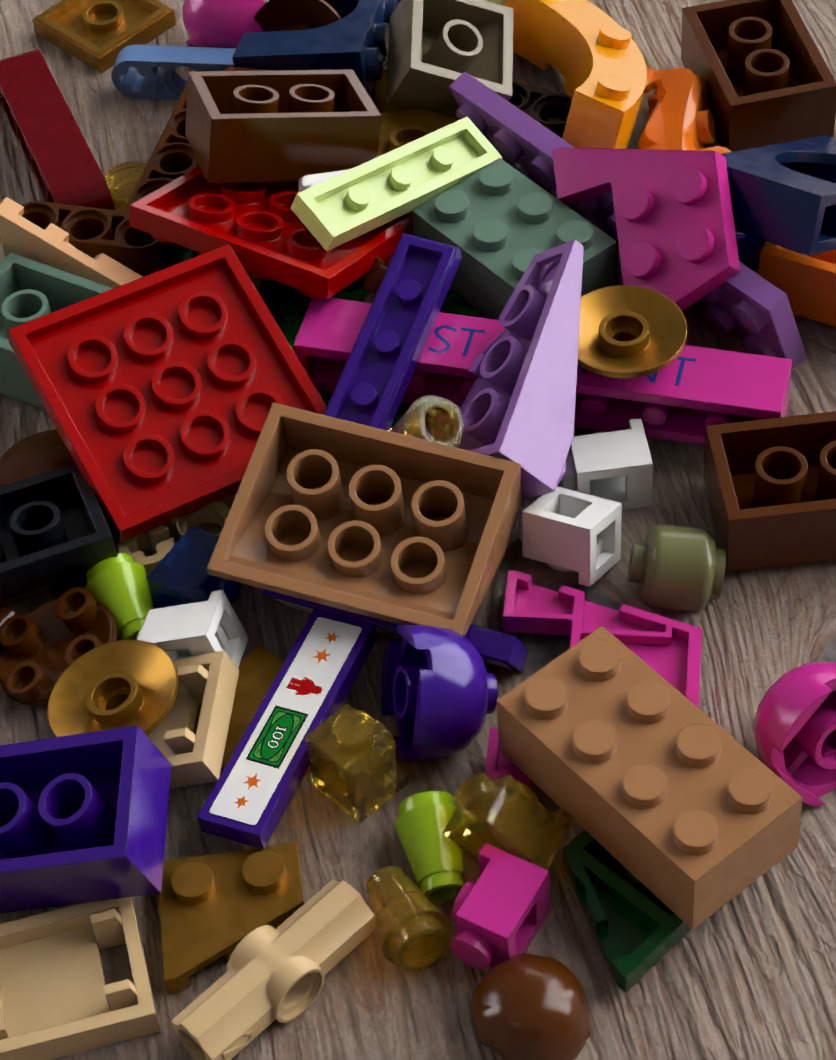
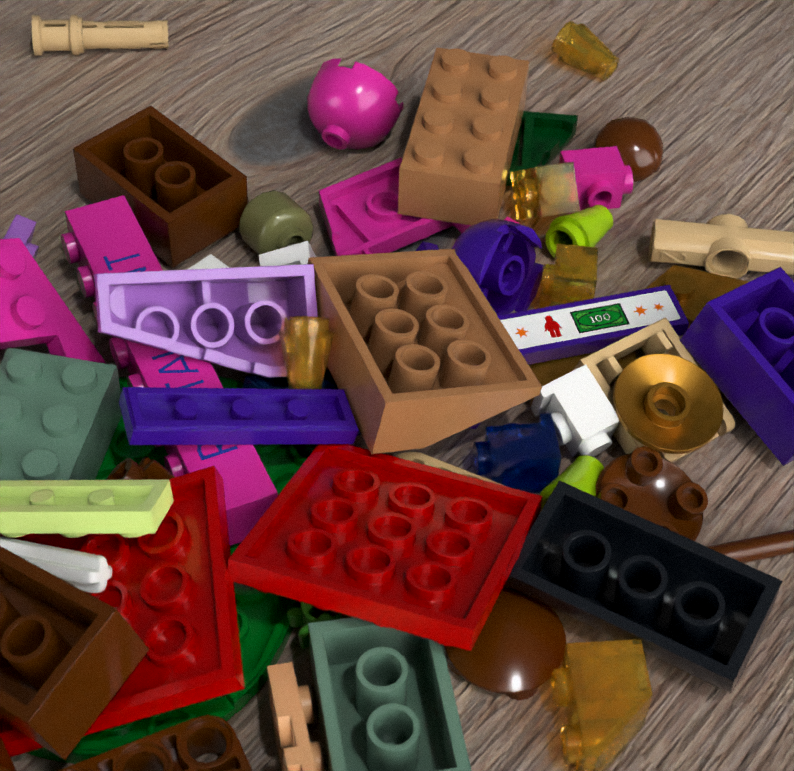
camera: 135 degrees left, 0 degrees up
clear yellow cone [366,866,451,973] -> none
pearl gold dish [578,285,687,378] -> none

